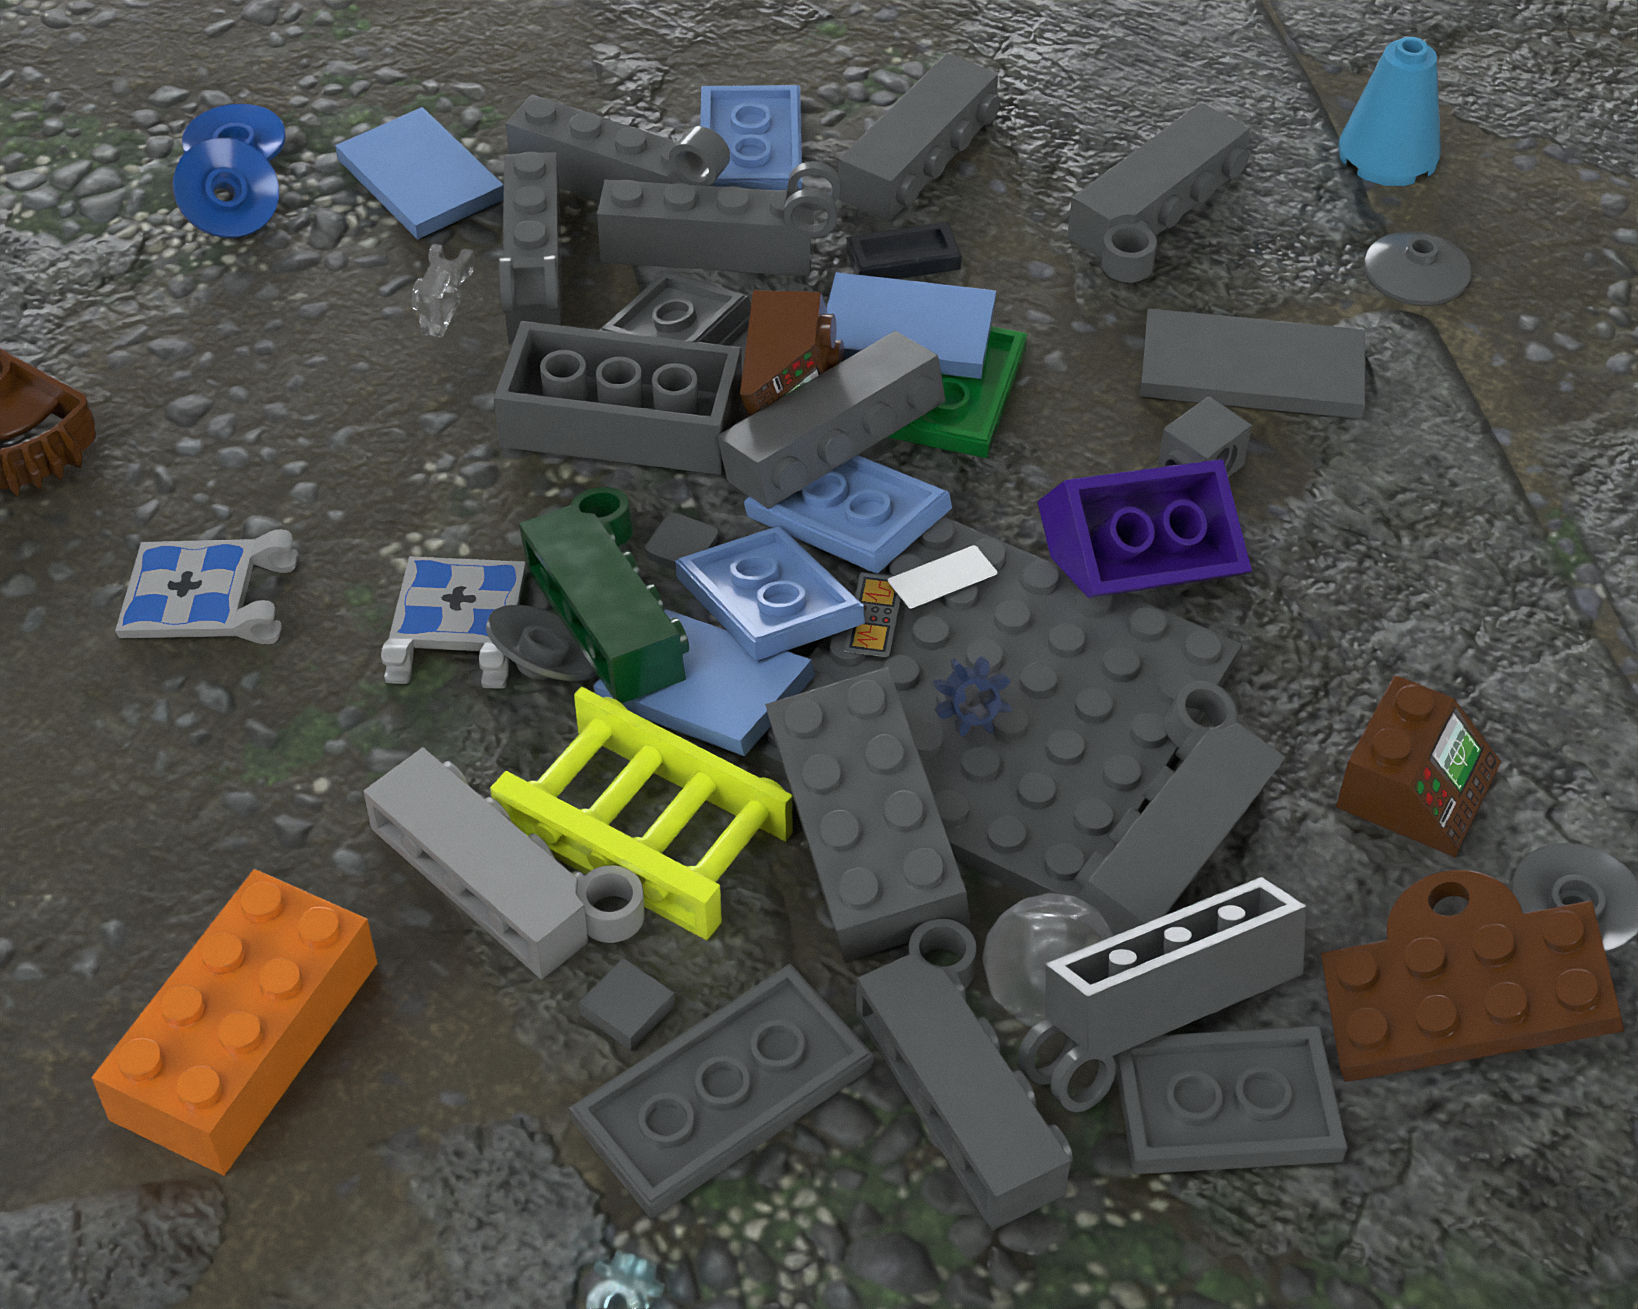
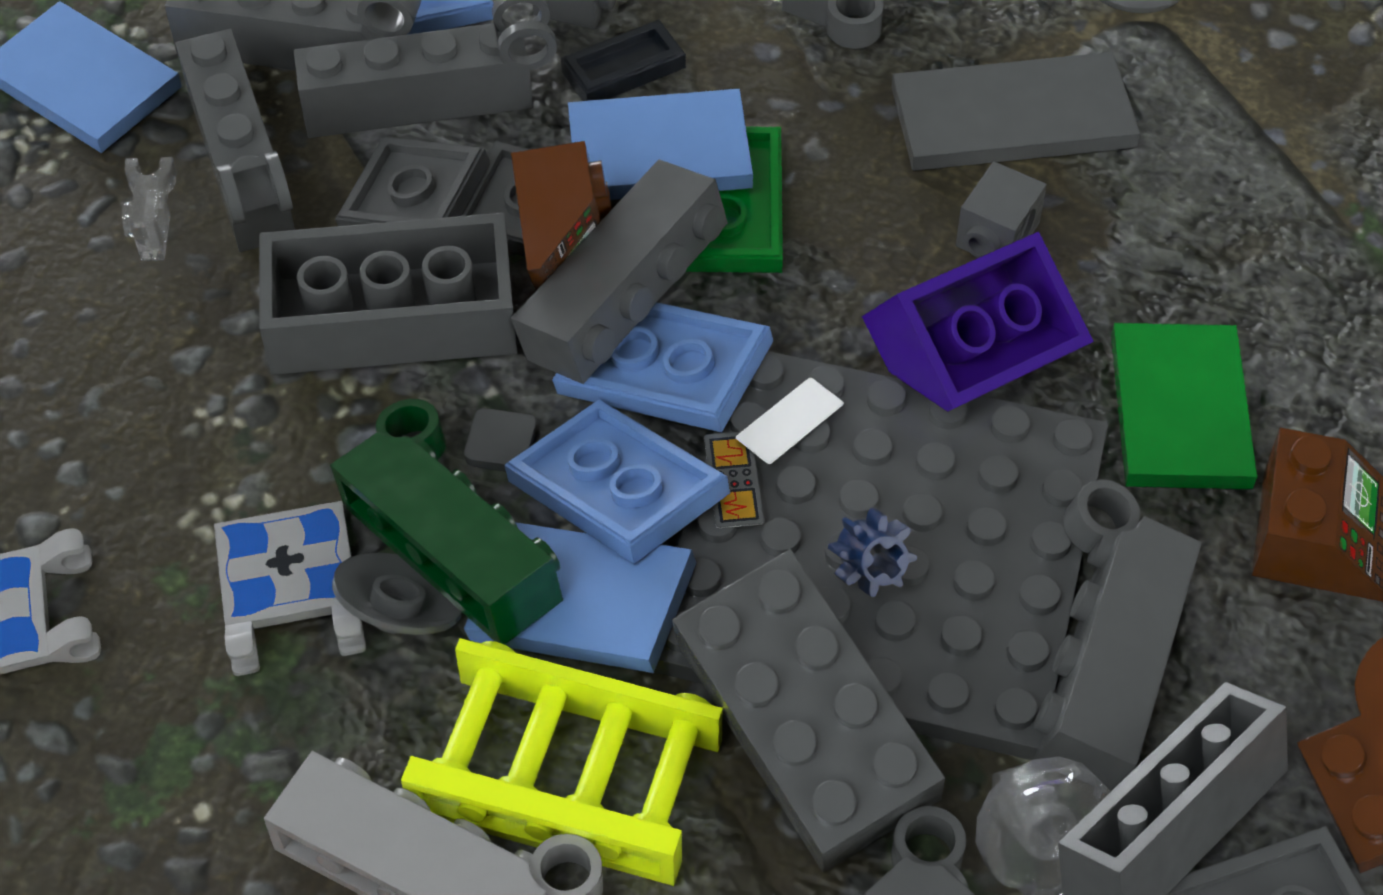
camera: 15 degrees left, 5 degrees up
none -> green tile [1111,323,1257,489]

